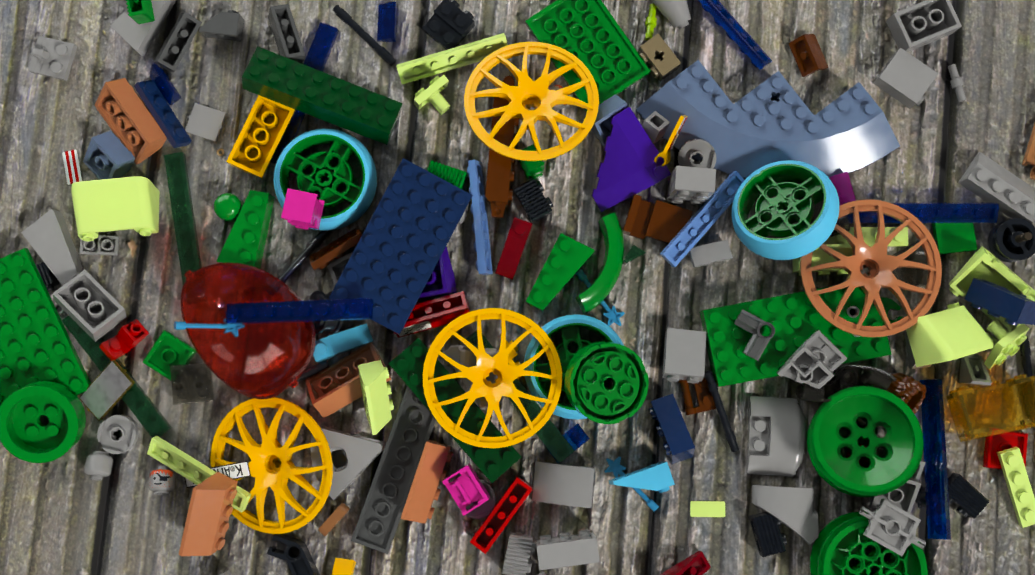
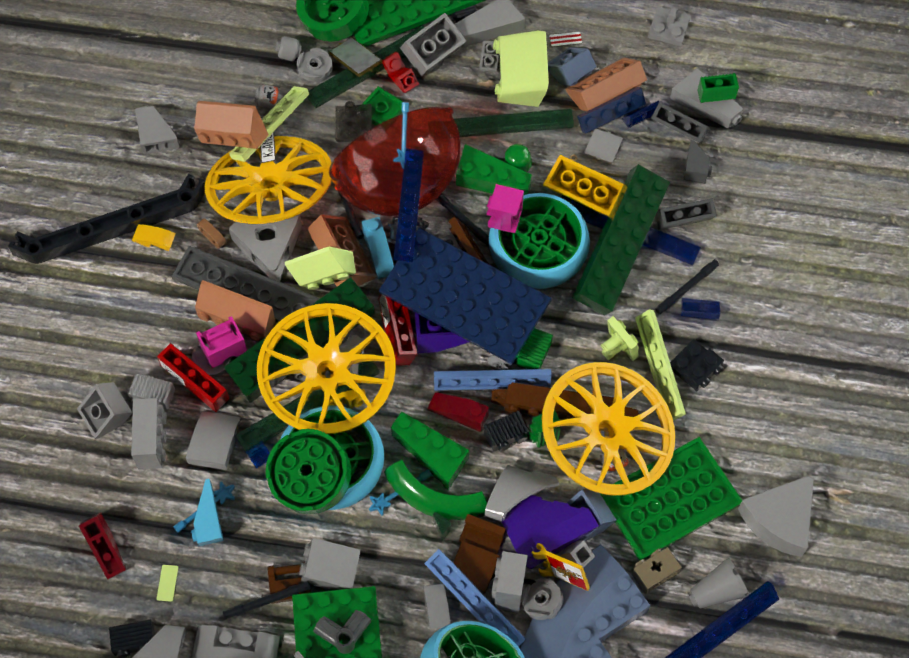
camera: 90 degrees right, 20 degrees down
lime bar [645,4,657,41] -> none
dark blue wedge [649,394,695,464] -> none
none -> light grey panel [485,465,559,522]

